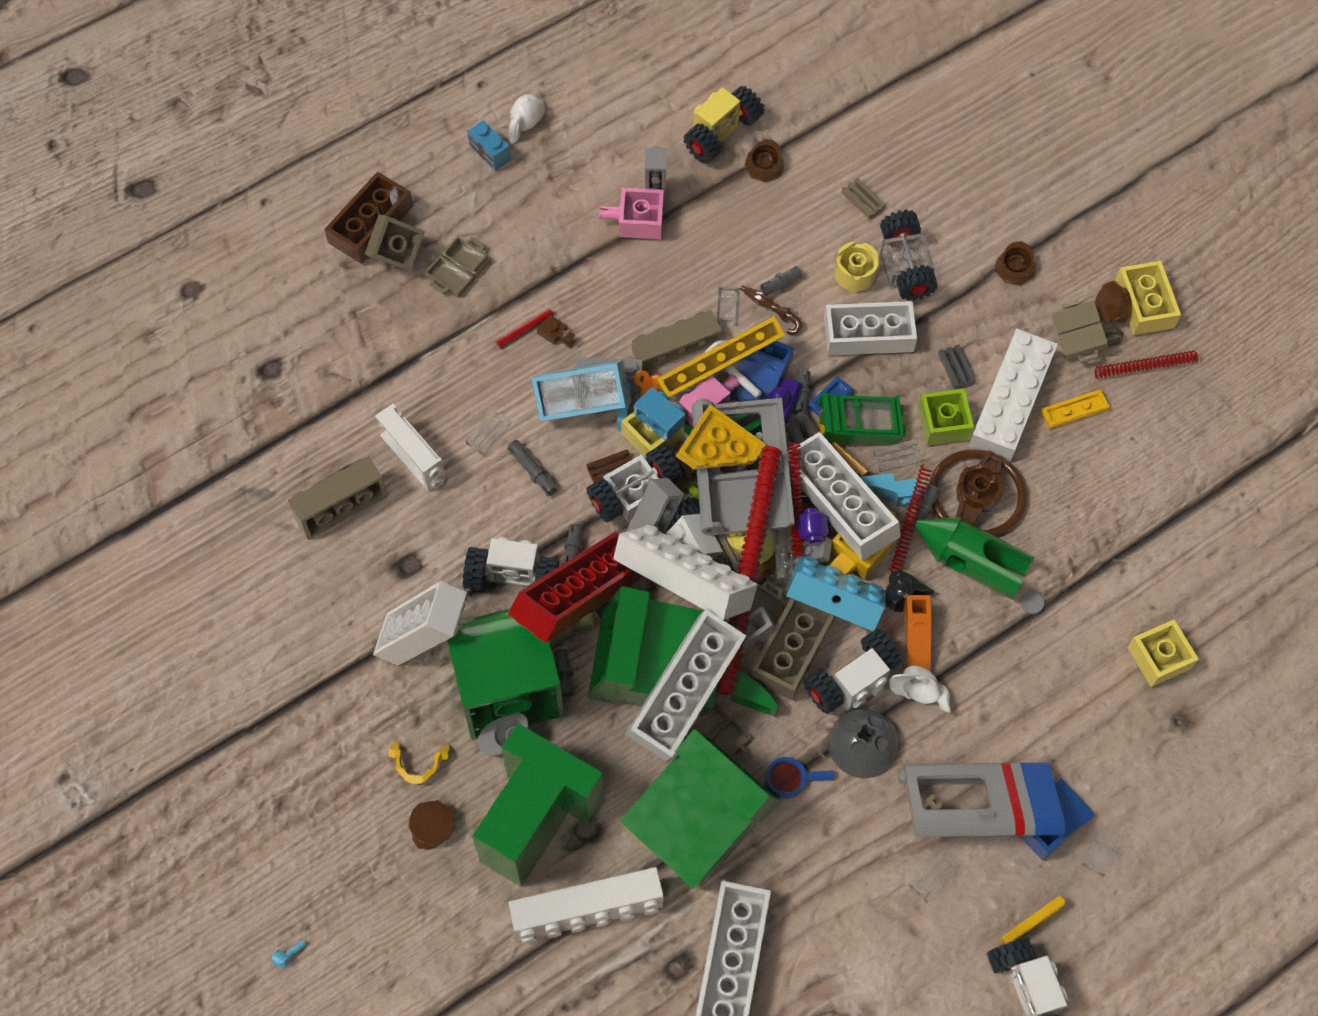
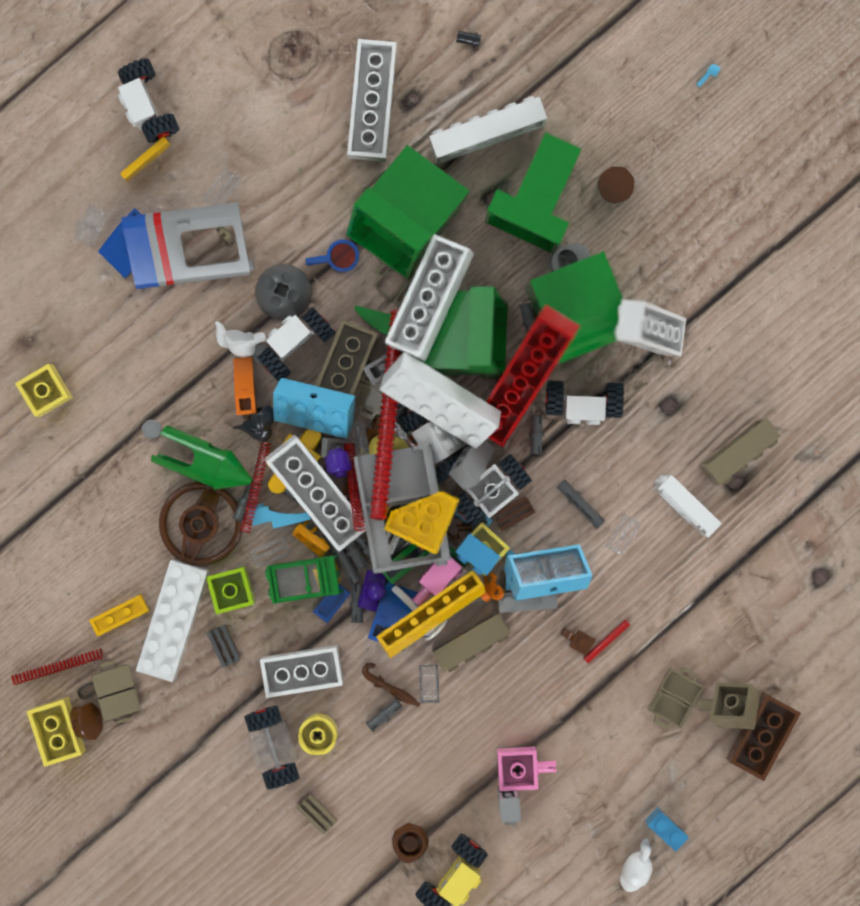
camera: 170 degrees right, 25 degrees up
yellow helmet [389,742,449,784] -> none
reddish brown hat [995,241,1036,285] -> none

